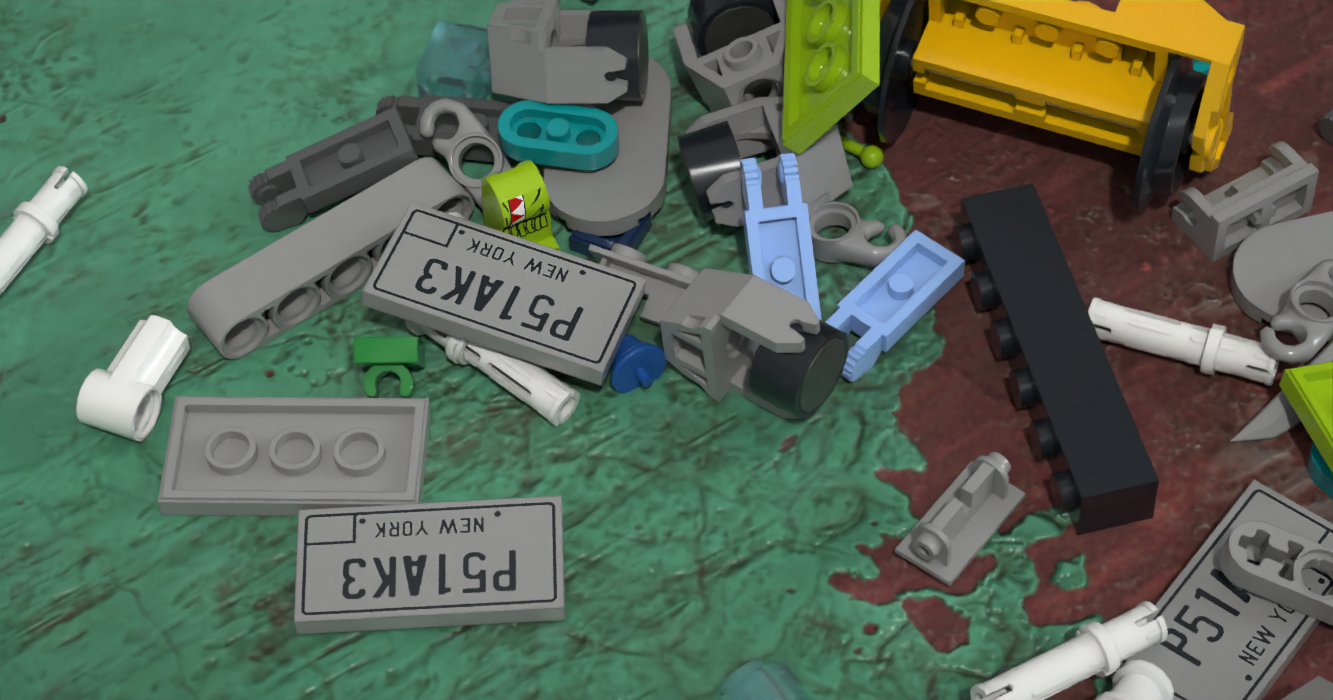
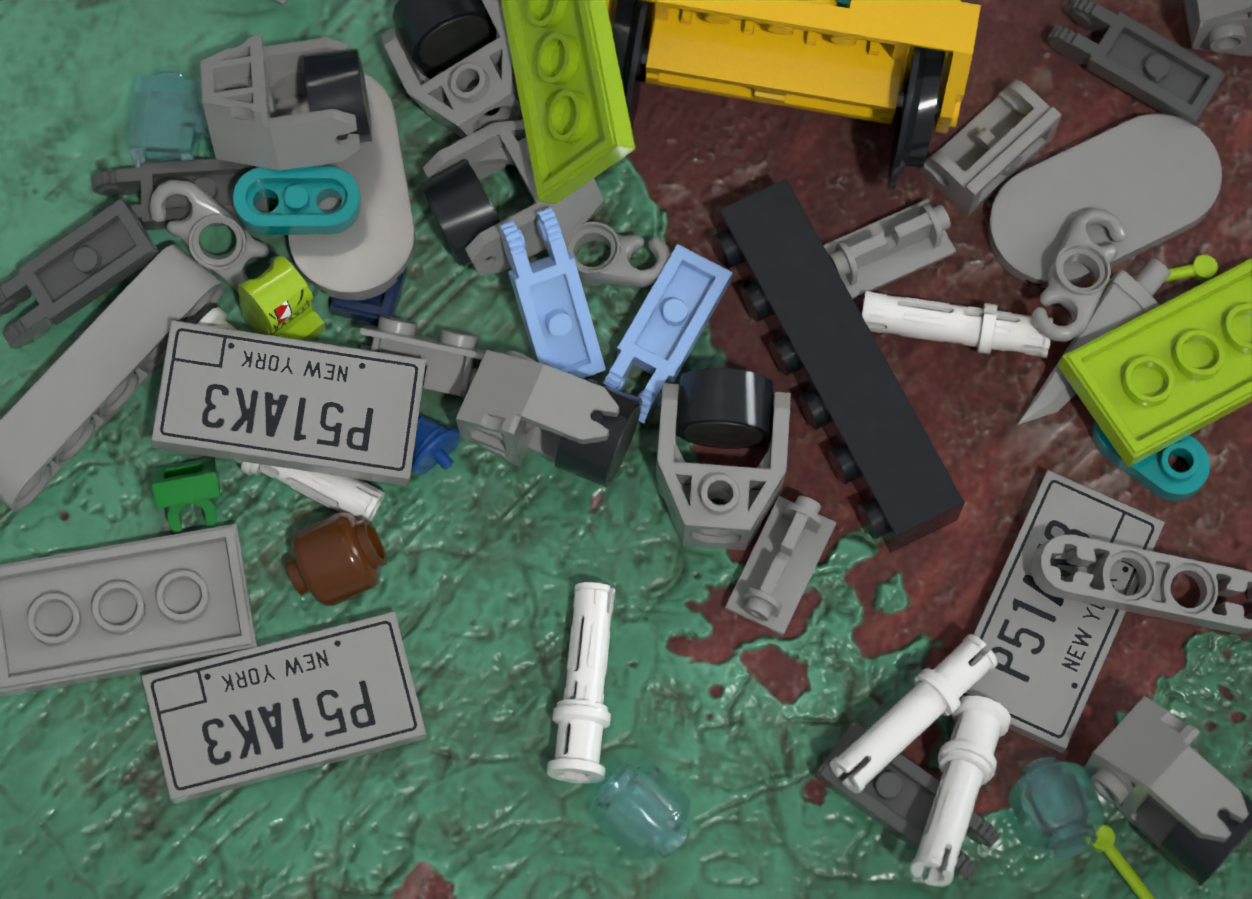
camera: 20 degrees left, 20 degrees up
none -> reddish brown head [286,512,387,607]
none -> white pin [547,582,616,784]
none -> light grey piece [655,368,791,551]
none -> light grey hinge [823,199,956,299]

